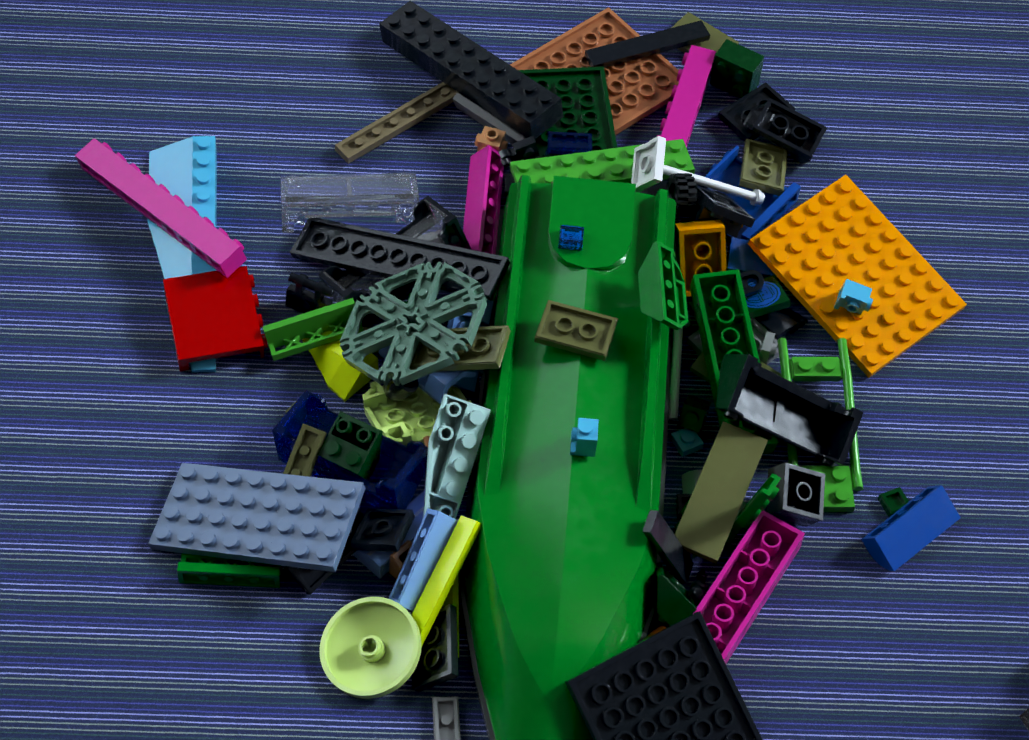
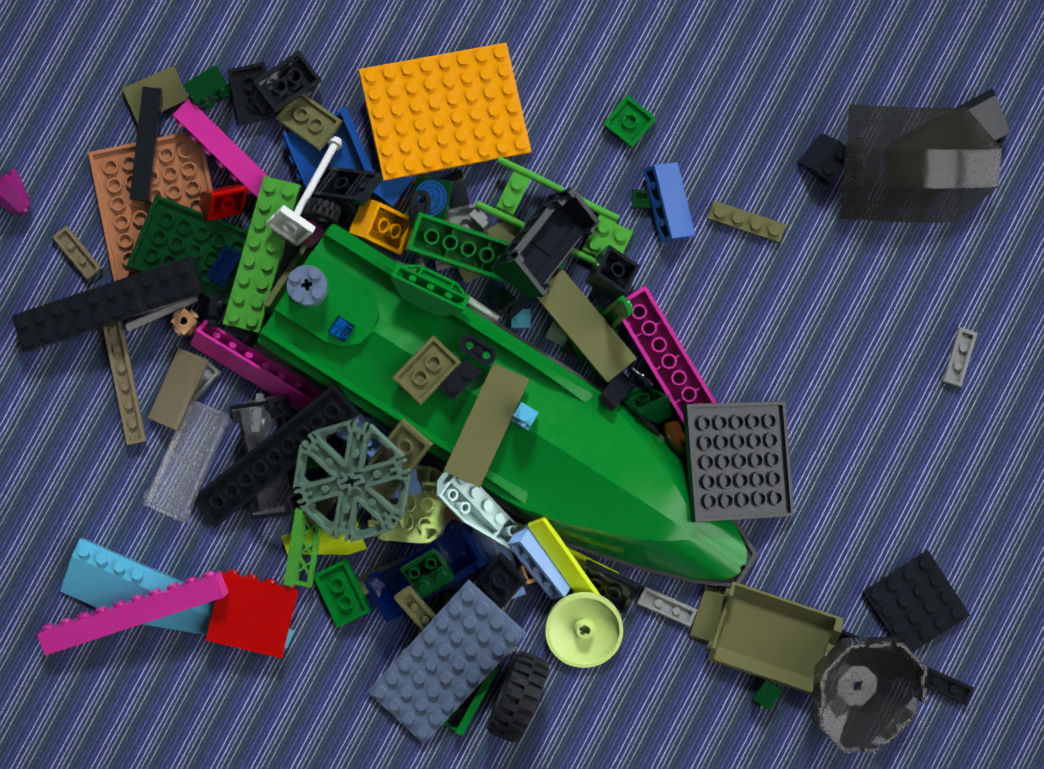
camera: 55 degrees left, 30 degrees up
black plate [285,272,335,313] -> none
medium azure brick [834,279,873,315] -> none
none -> dark tan tile [52,225,103,281]
none -> dark tan tile [148,348,208,430]
none -> light grey tile [192,360,222,400]
none -> red slope [198,185,248,221]
none -> sand blue brick [287,265,329,307]
none -> green plate [314,558,372,628]
none -> black plate [439,358,481,401]
none -> olive tile [444,363,529,488]
none -> black plate [459,335,496,365]
none -> black tyre [486,651,550,743]
none -> green plate [603,95,656,148]
none -> olive plate [707,201,786,243]

